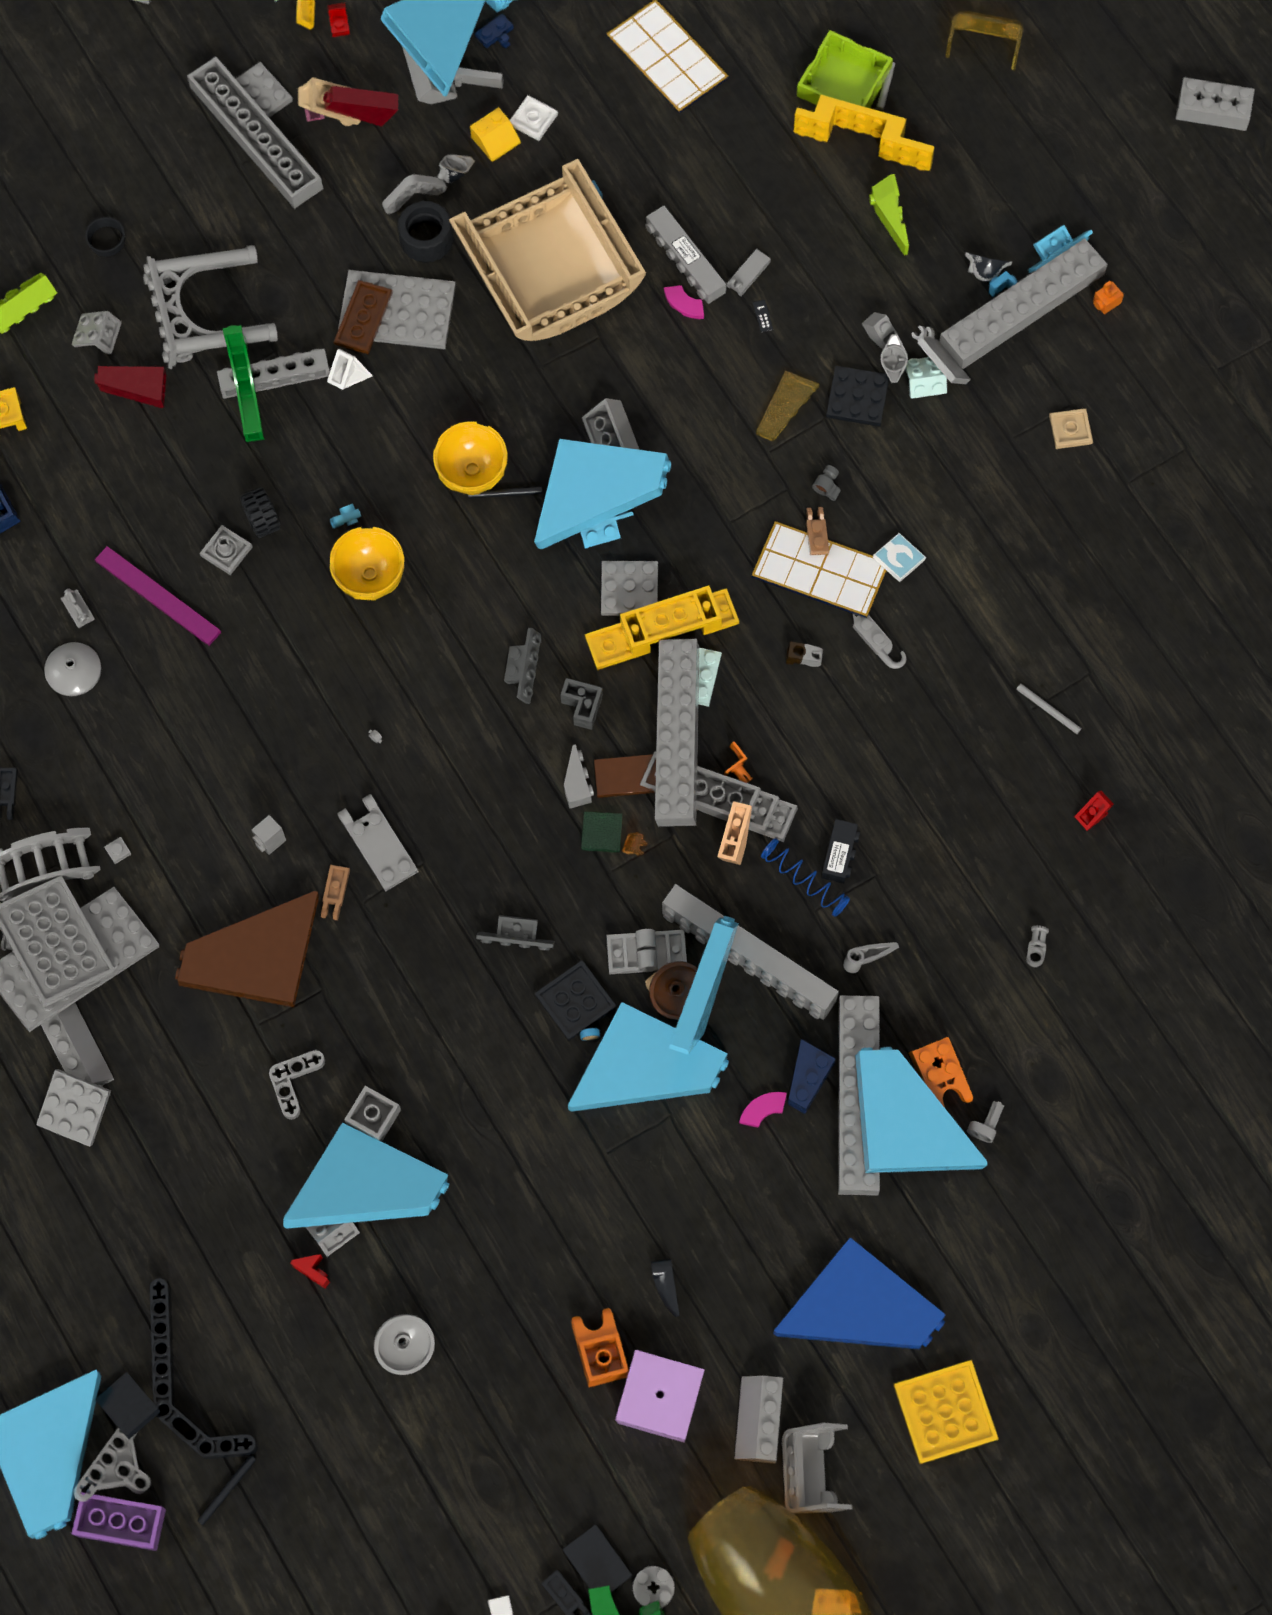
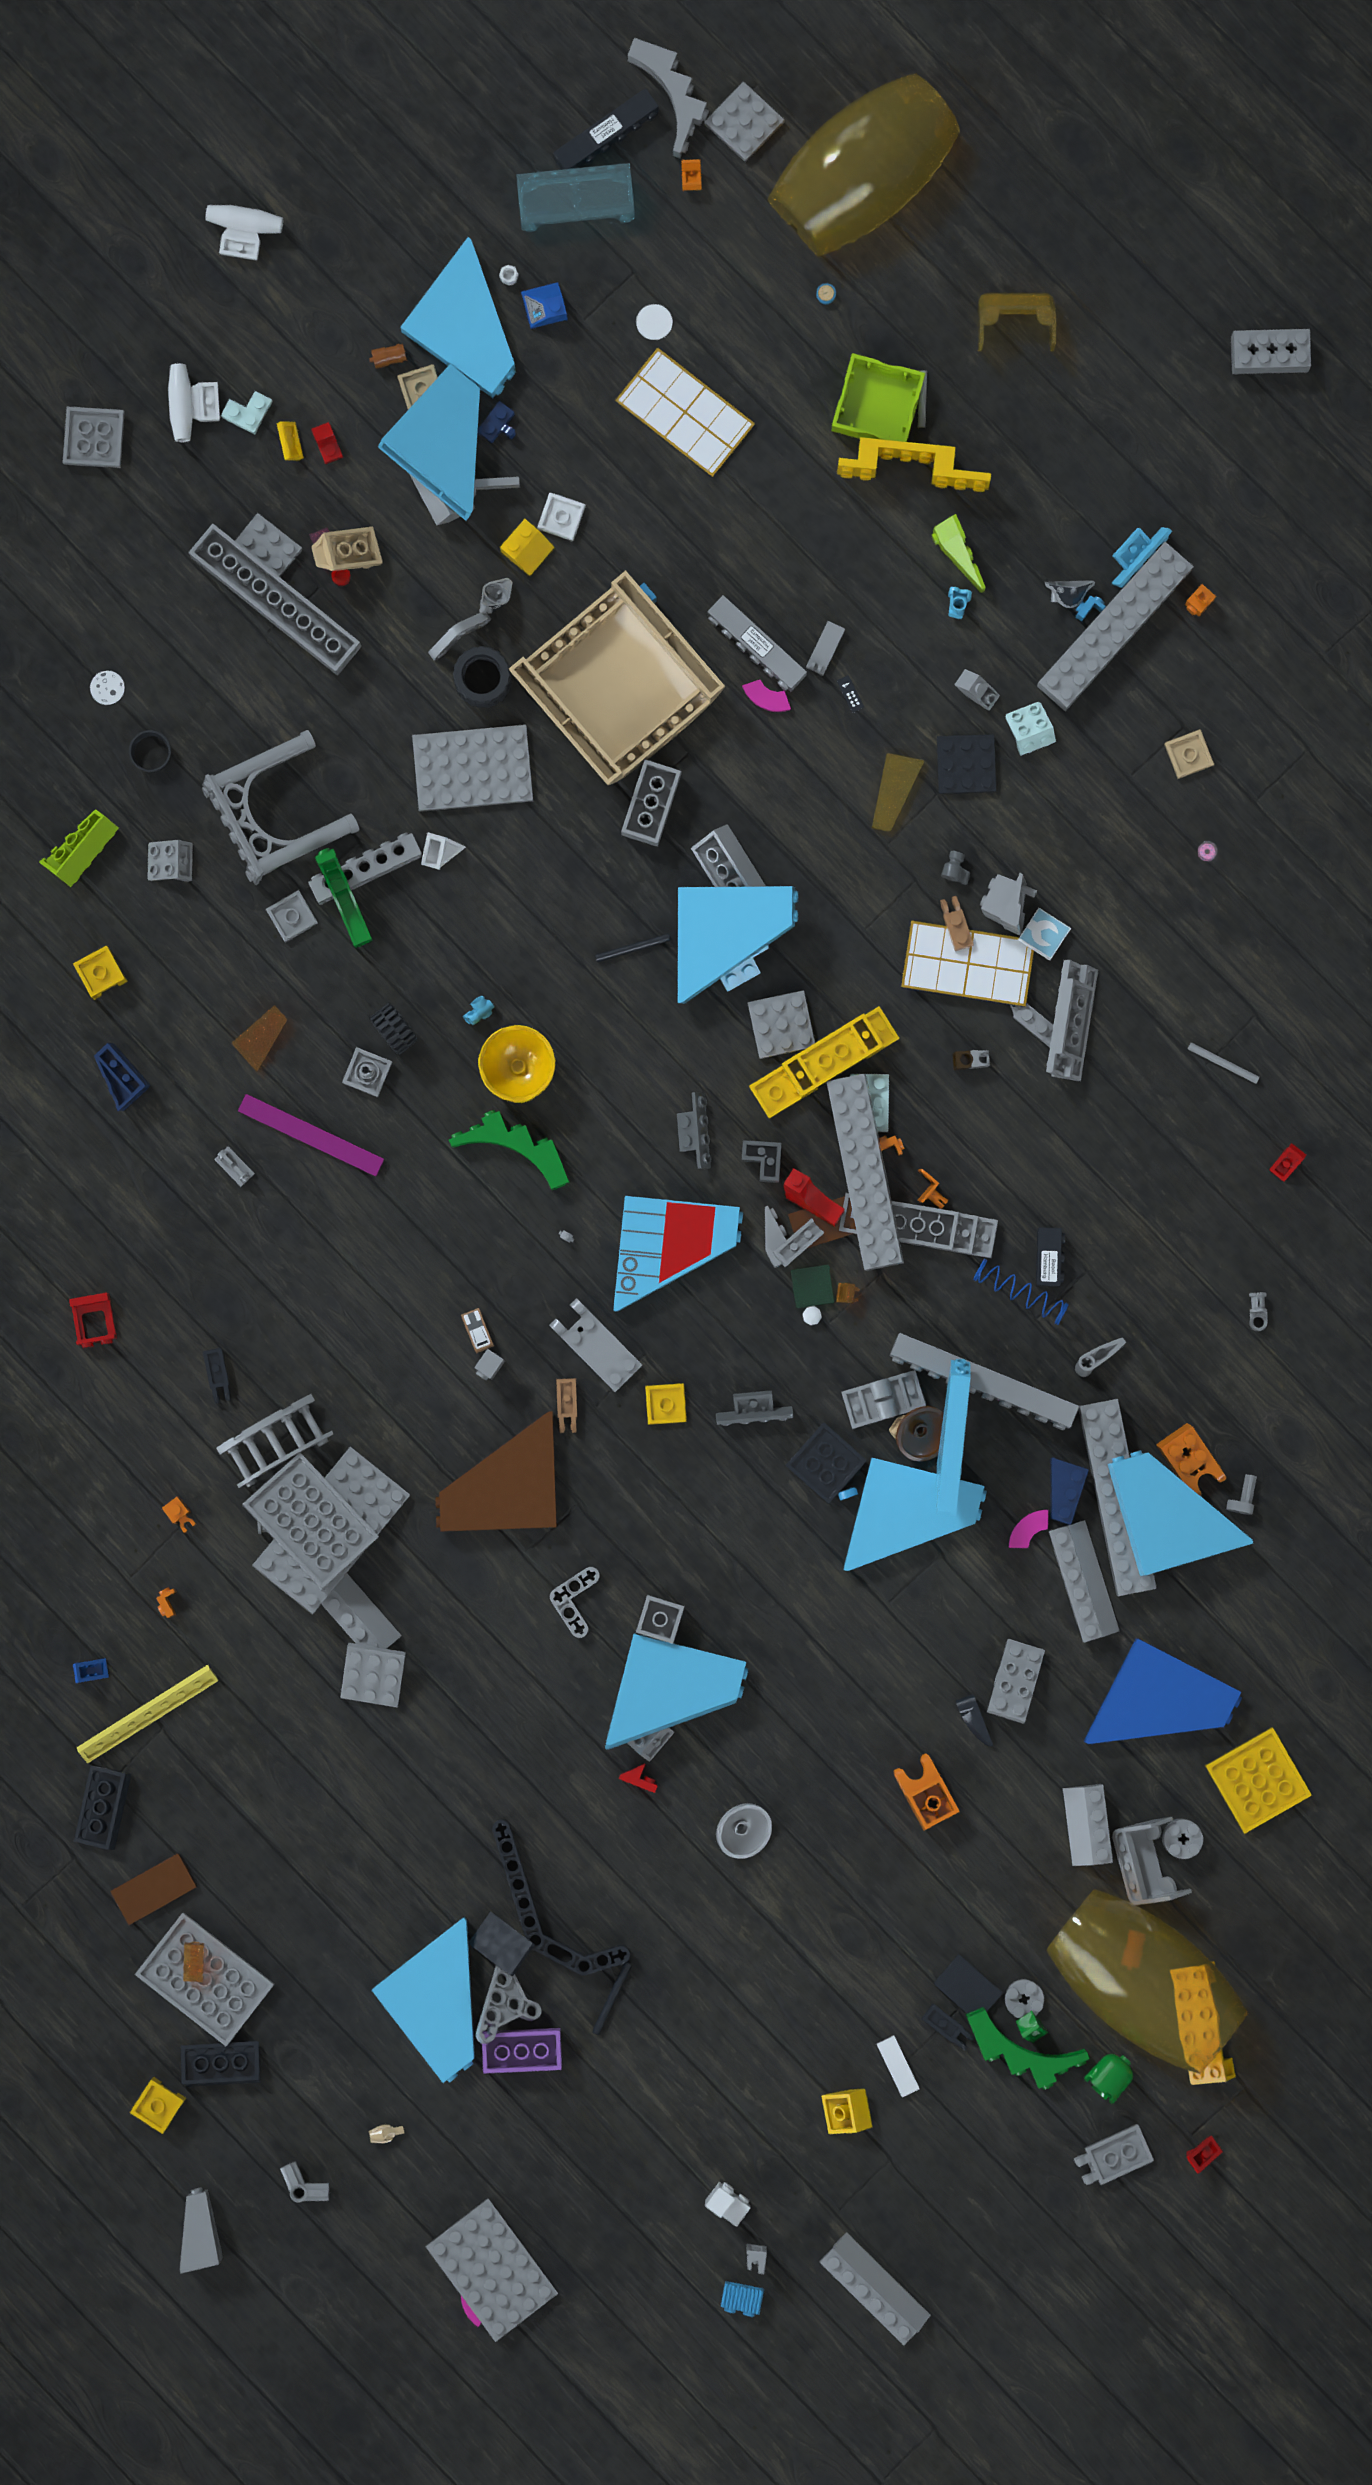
camera: 10 degrees left, 15 degrees up
light grey dish [44,642,101,696] -> none
dark red slope [94,366,167,408] -> none
light grey plate [105,837,131,864] -> none
dark red slope [323,86,398,127] -> none
reddish brown tile [334,280,393,354] -> none
yellow rock [433,422,508,495] -> none
lavender container [616,1350,704,1442] -> none
light nougat slope [717,801,752,865] -> none
light grey hat [881,334,908,383] -> none
light grey tile [912,326,971,384] -> none
none -> white sticker [90,671,124,705]
none -> clear orange wing [232,1005,287,1072]
none -> light grey tile [266,890,318,943]
none -> red tile [331,569,351,586]
none -> green arch [449,1110,570,1190]
none -> slope [461,1308,494,1353]
none -> slope [613,1196,743,1312]
none -> light grey brick [621,760,681,847]
none -> yellow tile [645,1383,686,1425]
none -> light grey hinge [772,1218,824,1267]
none -> red arch [784,1169,845,1227]
none -> white tile [803,1306,822,1325]
none -> orange bracket [879,1136,904,1156]
none -> medium azure plate [948,587,972,619]
none -> light grey piece [980,873,1037,936]
none -> light grey plate [987,1639,1045,1724]
none -> light grey slope [1046,960,1098,1081]
none -> light grey slope [1049,1520,1119,1643]
none -> light grey brick [1162,1818,1203,1859]
none -> clear tile [1198,841,1217,861]

